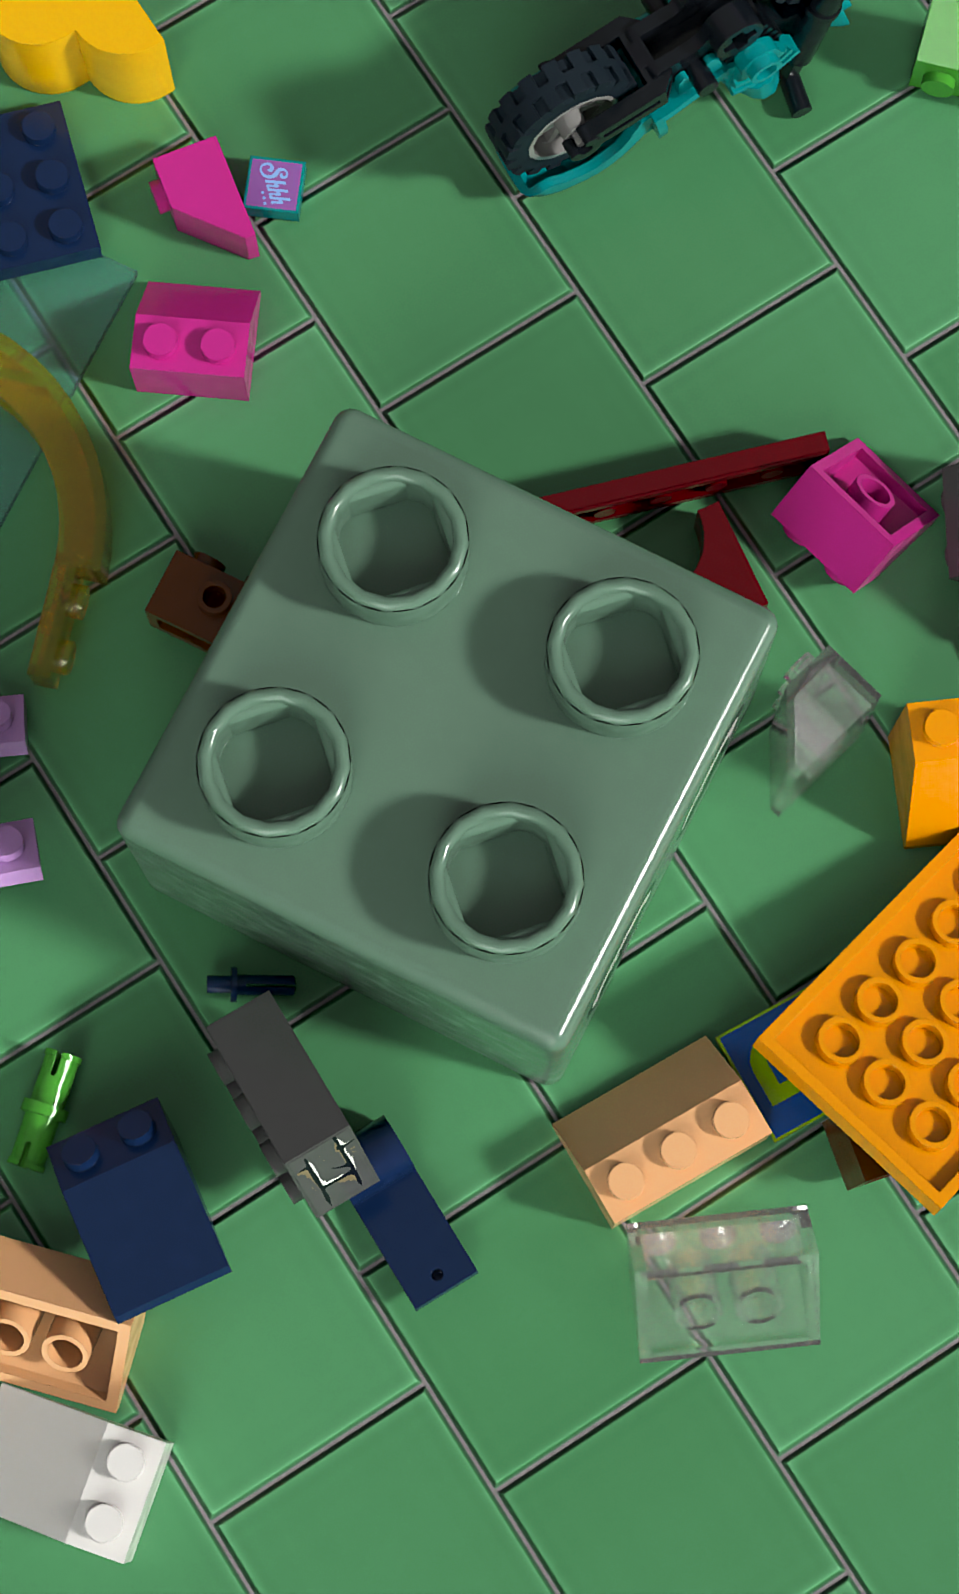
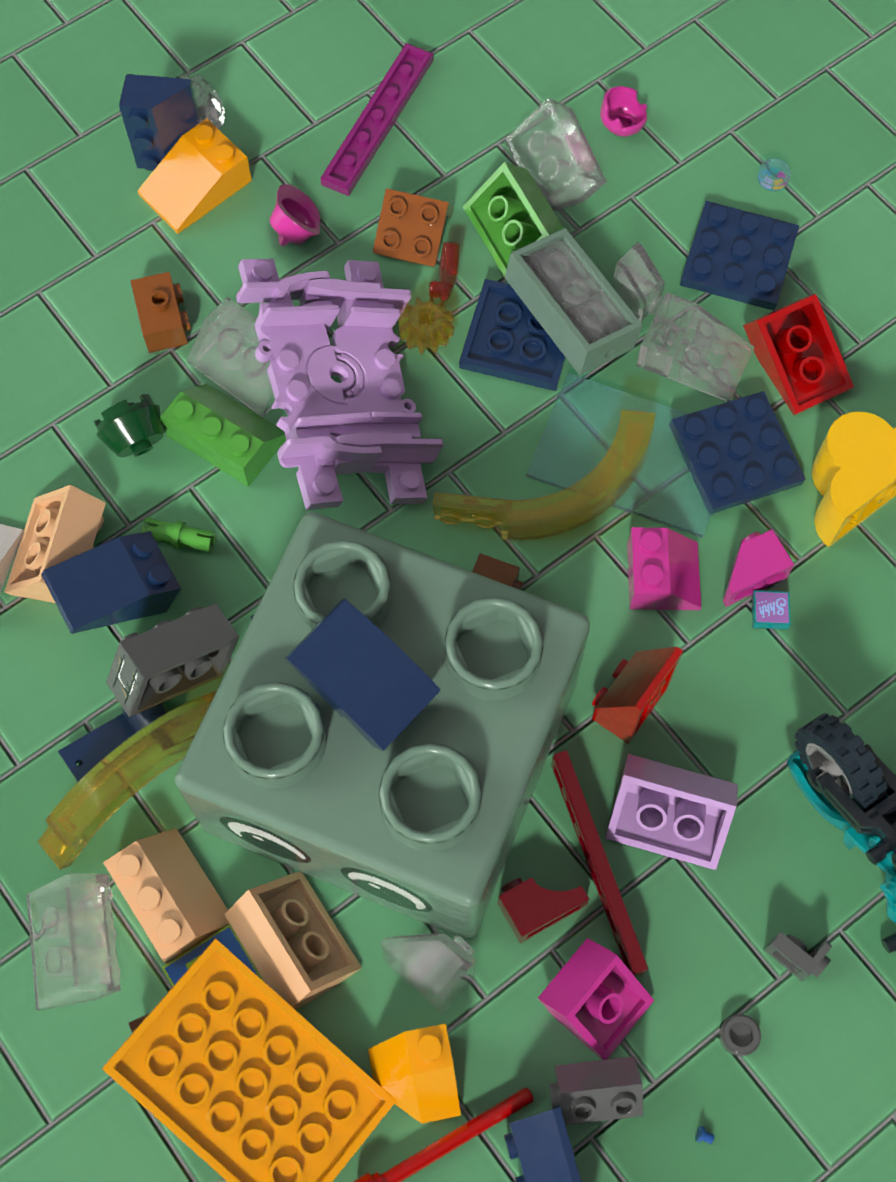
camera: 85 degrees right, 10 degrees down
none -> clear yellow arch [38,691,217,870]
none -> light nougat slope [224,871,362,1010]
none -> dark blue slope [285,599,441,751]
none -> red slope [591,647,683,744]
none -> lavender slope [605,754,738,870]
none -> dark grey tile [719,1014,761,1057]
none -> dark grey bracket [764,932,832,981]

